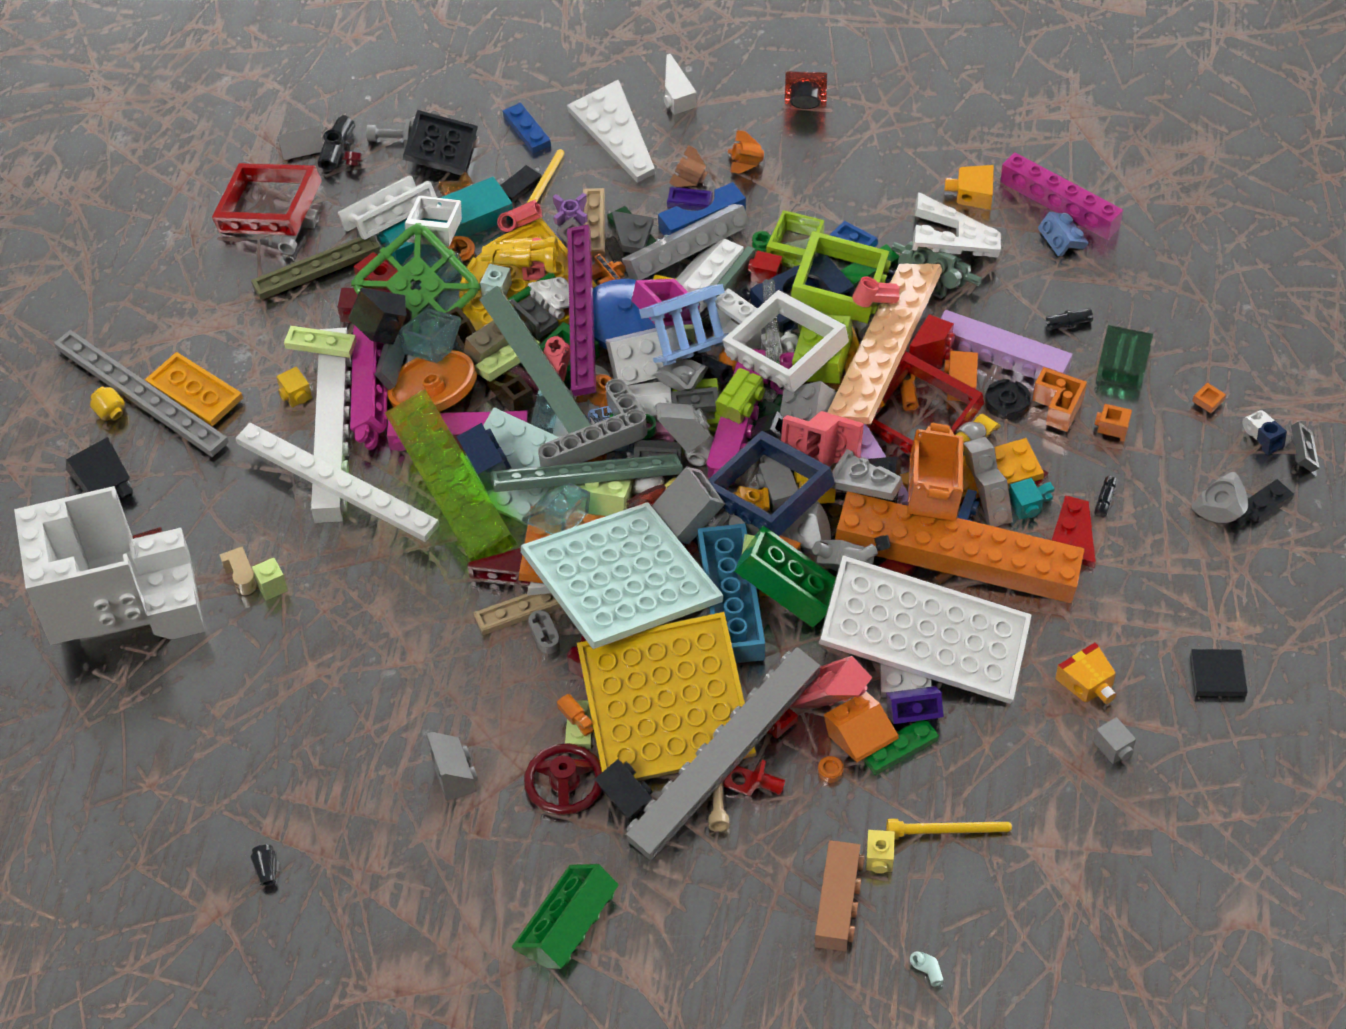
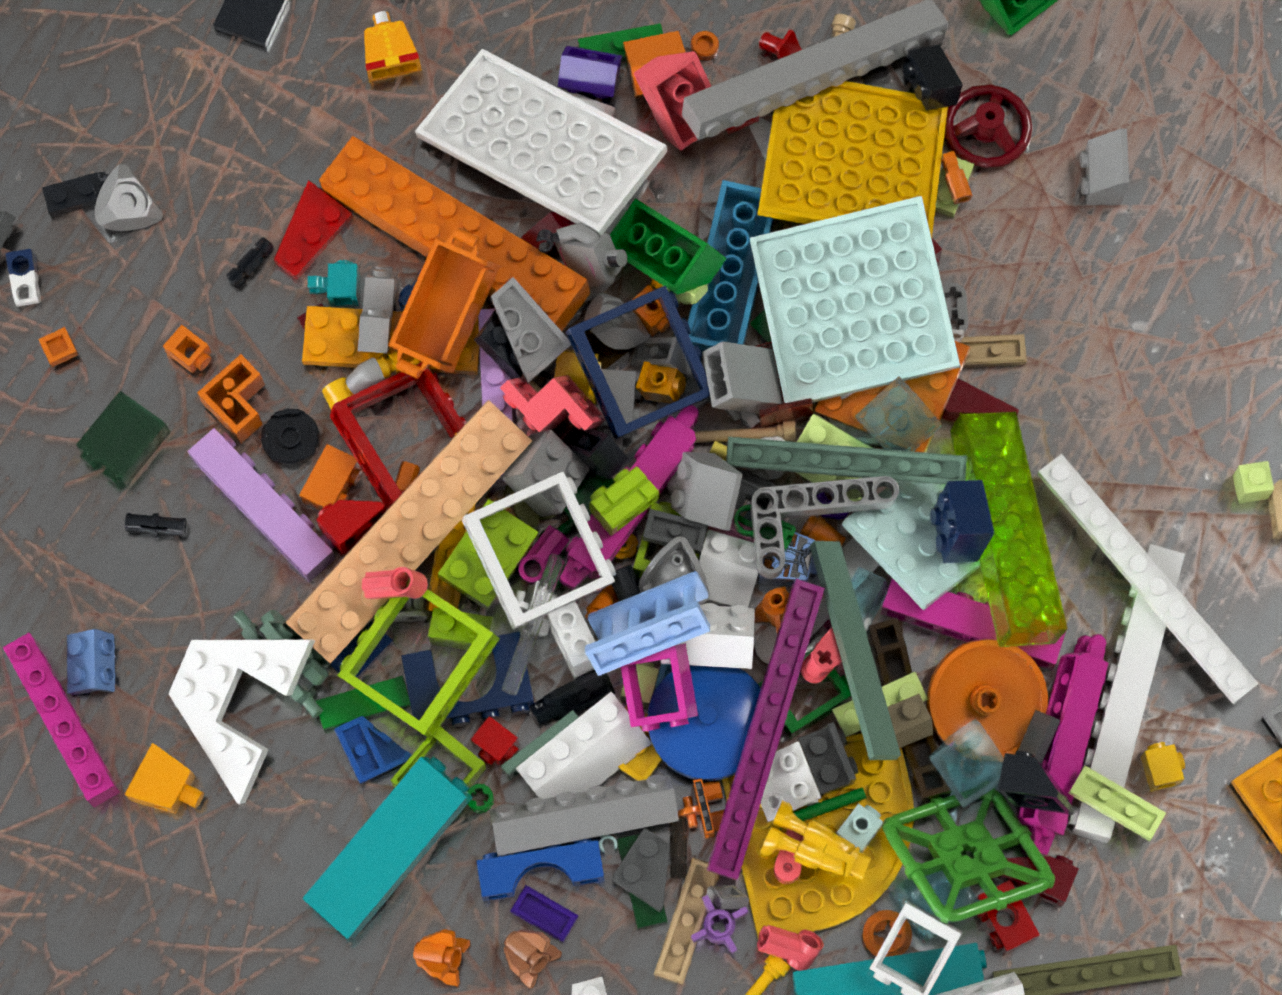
camera: 160 degrees left, 20 degrees up
none -> teal brick [302,756,473,939]

